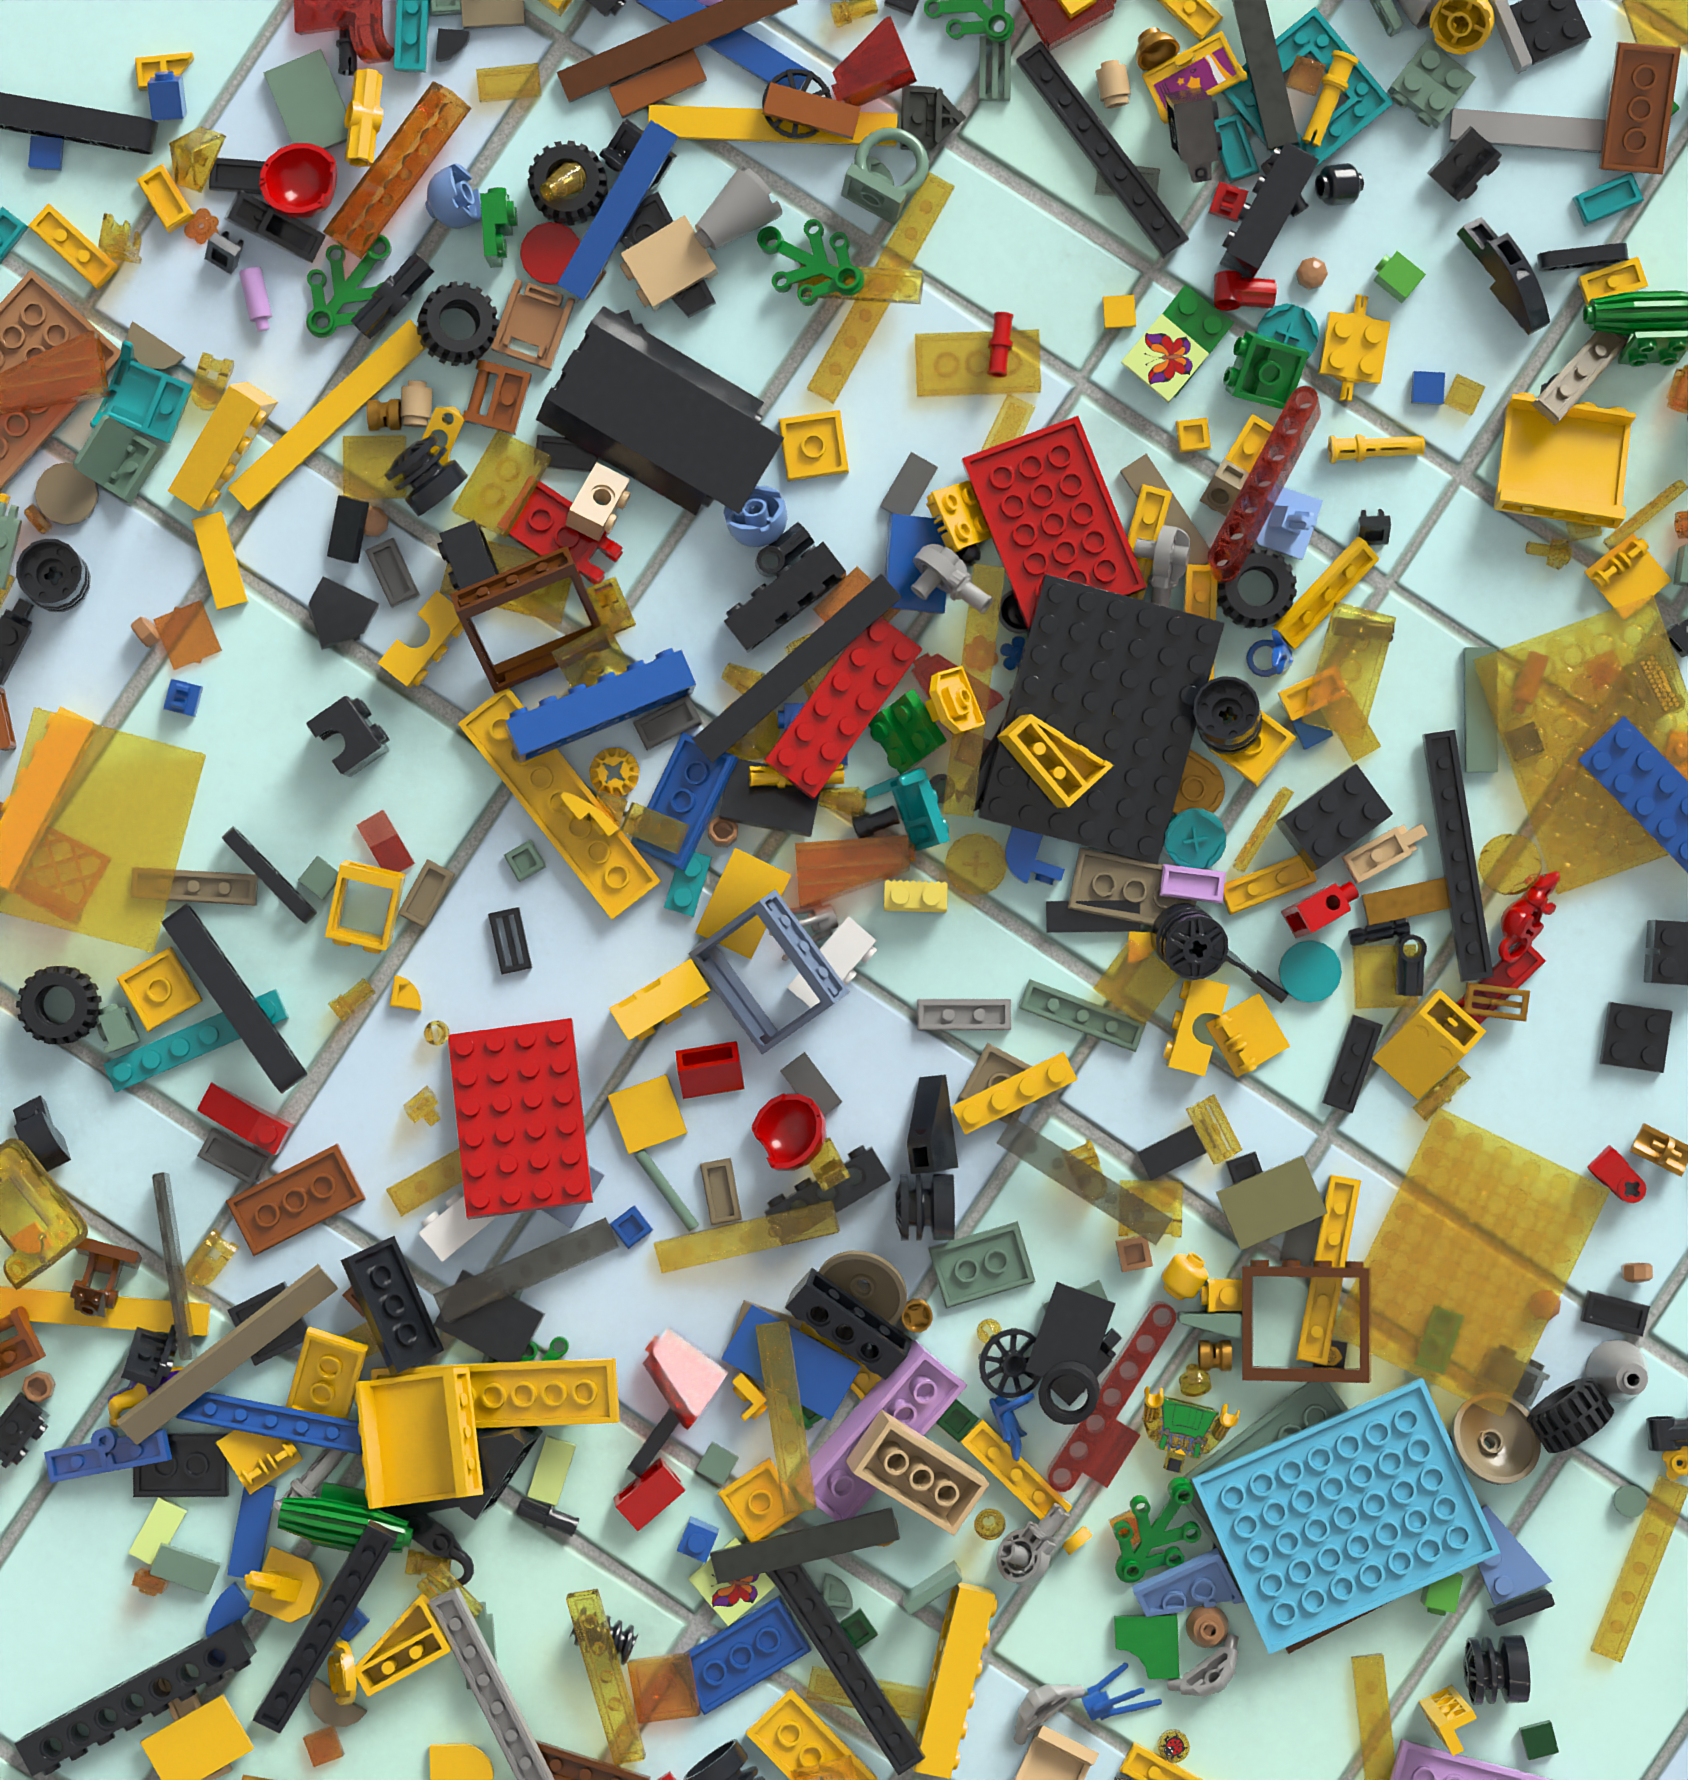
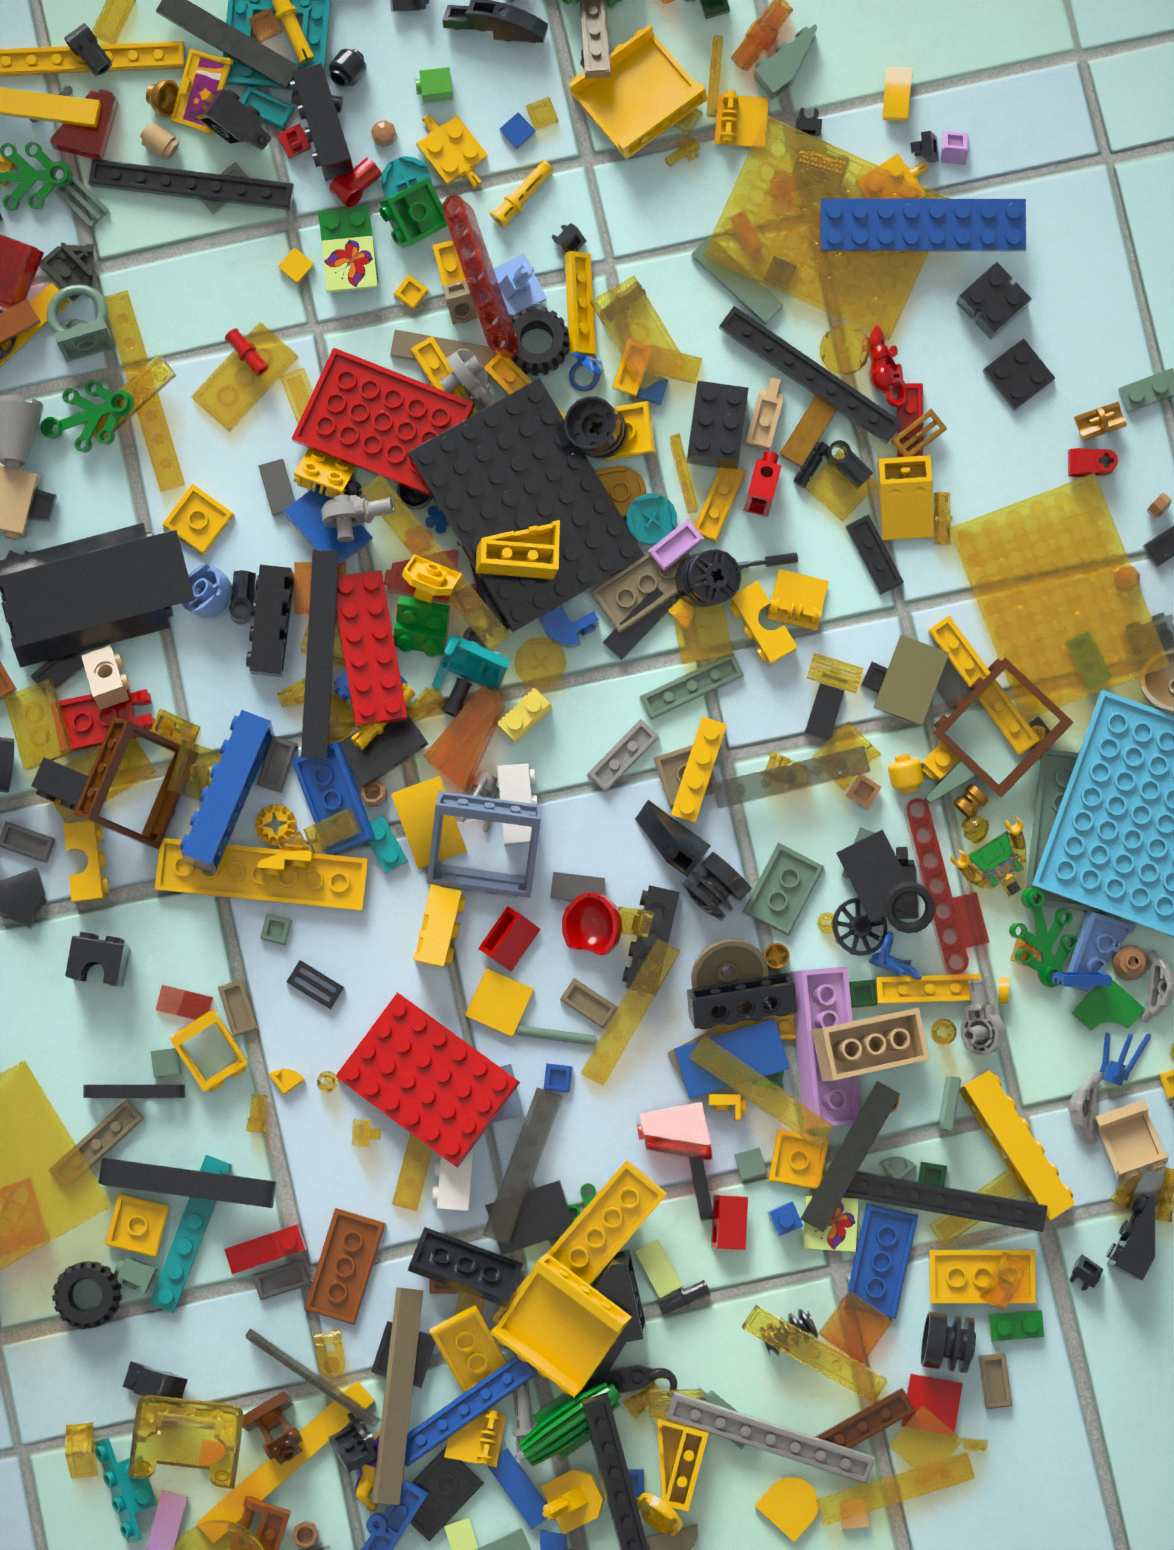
camera: 50 degrees left, 5 degrees down
teal tile [1278,940,1342,1003] -> none
none -> blue tile [1052,972,1112,986]

